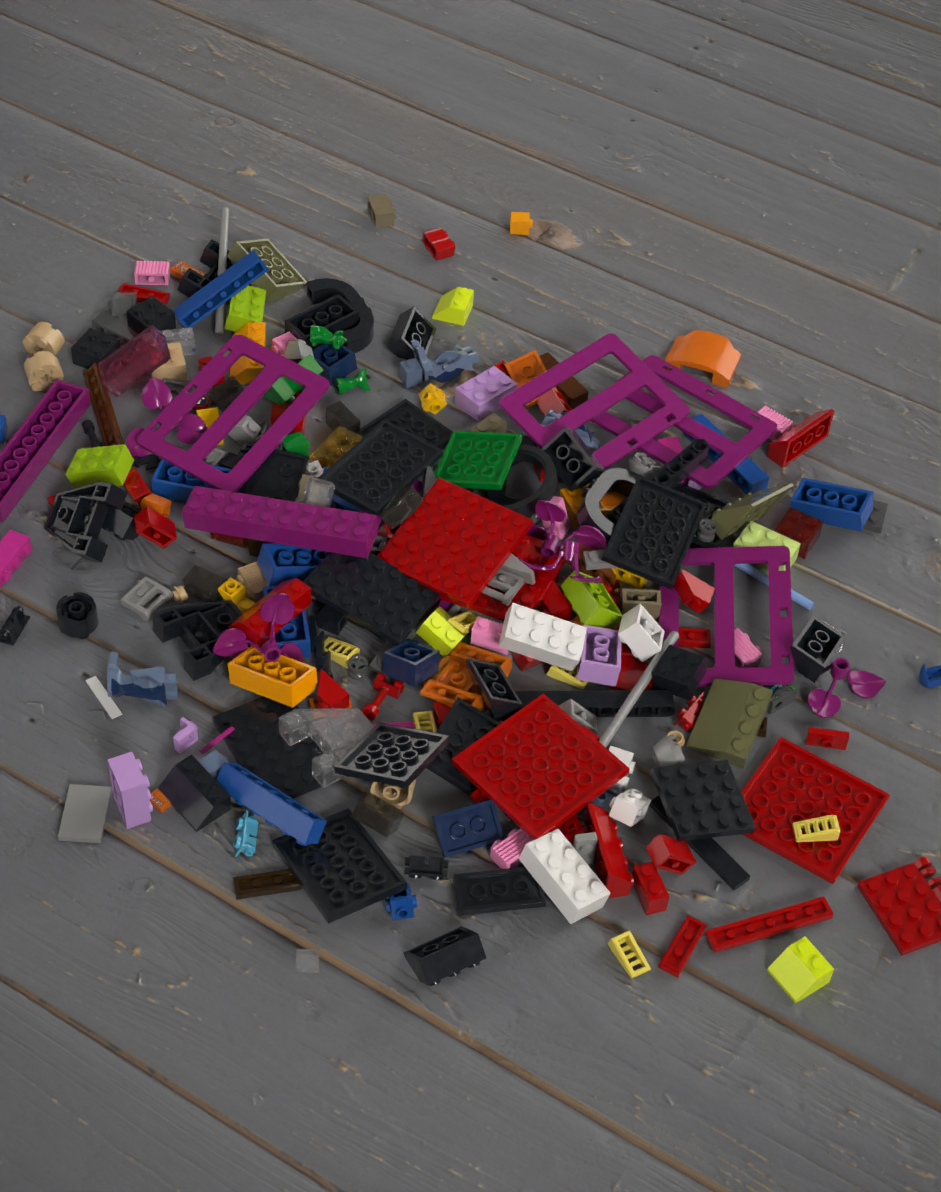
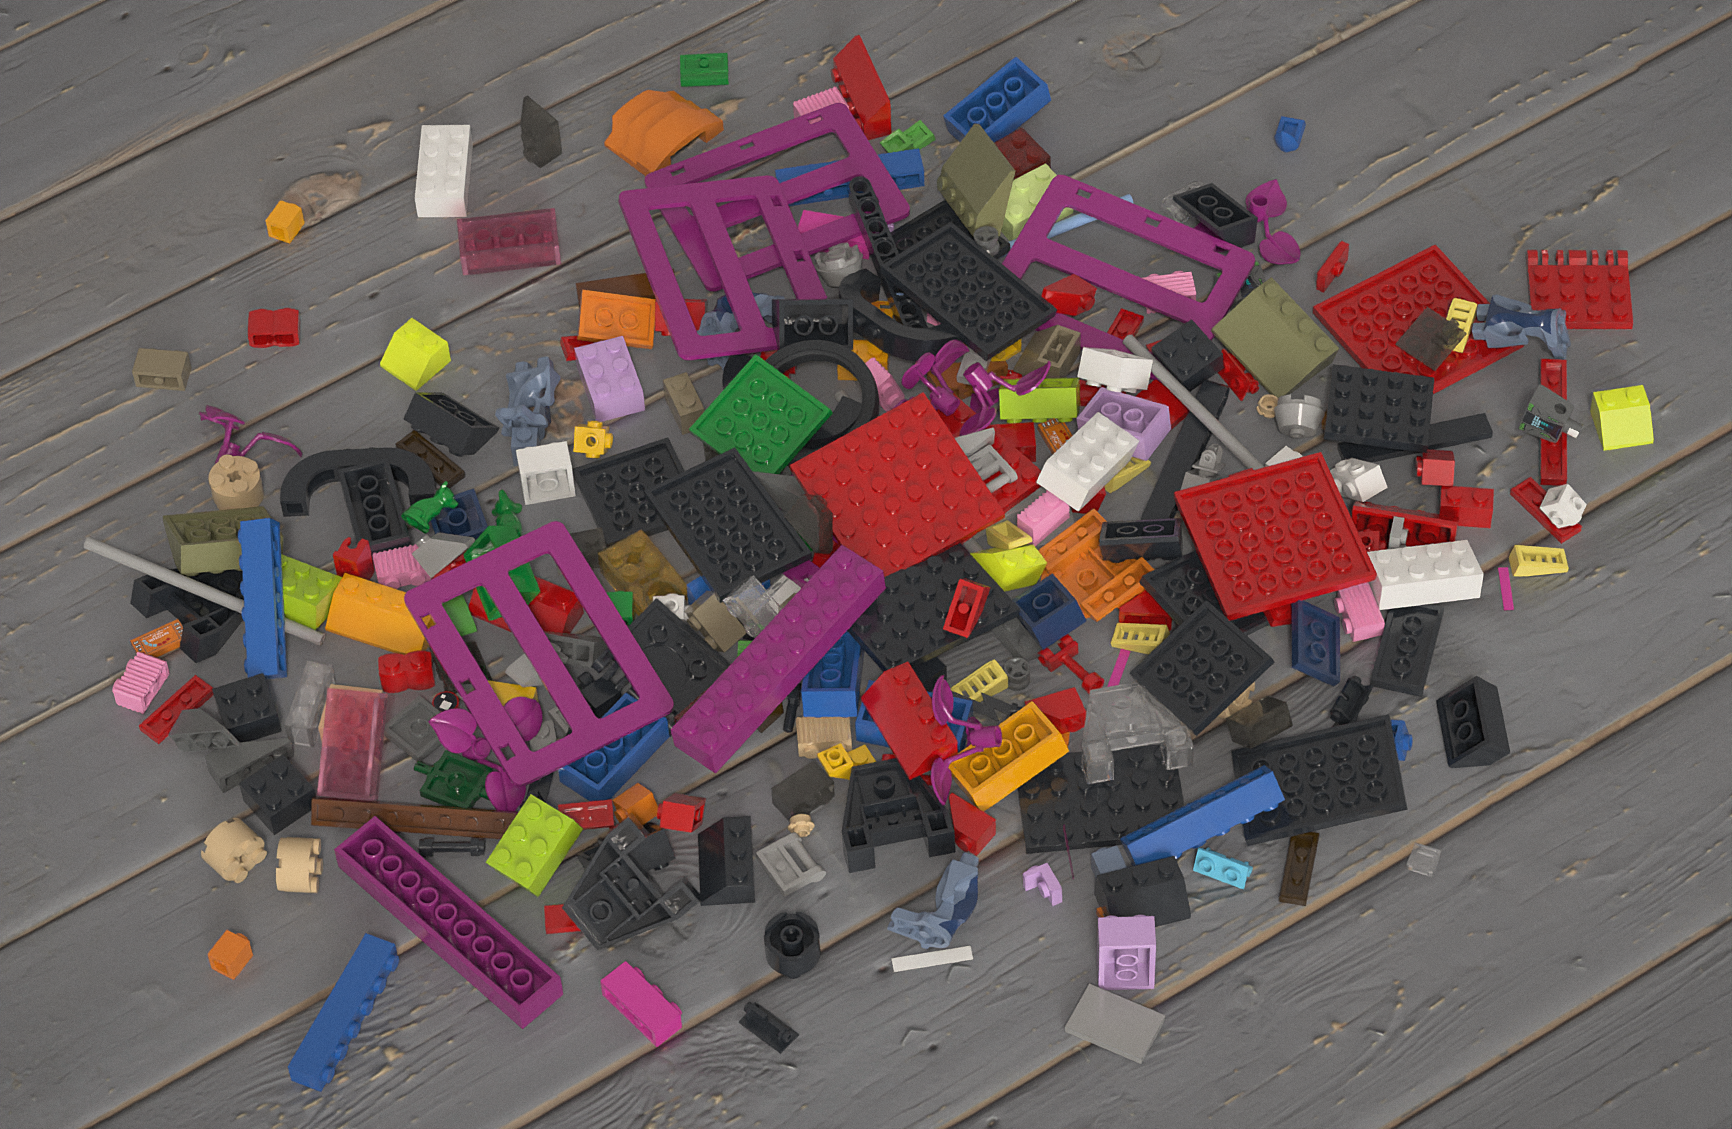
camera: 60 degrees left, 5 degrees up
none -> magenta plant [199,405,302,464]
none -> tan brick [208,455,264,510]
none -> red hinge [333,537,375,581]
none -> dark brown tile [395,430,465,488]
none -> dark green plate [414,750,493,808]
none -> white brick [415,125,473,217]
none -> clear pink brick [457,208,561,276]
none -> white brick [516,441,576,505]
none -> clear smoke slope [520,95,562,168]
none -> green plate [680,53,729,87]
none -> black slope [698,816,755,906]
none -> bright green slope [880,120,936,153]
none -> red slope [943,578,991,638]
none -> red slope [949,793,996,856]
none -> light grey hinge [1192,444,1226,476]
none -> clear smoke hinge [1396,307,1467,371]
none -> sand blue hips [1472,294,1571,360]
none -> dark pink piece [1498,567,1514,610]
none -> dark grey torso [1518,384,1583,443]
none -> white brick [1540,484,1587,528]

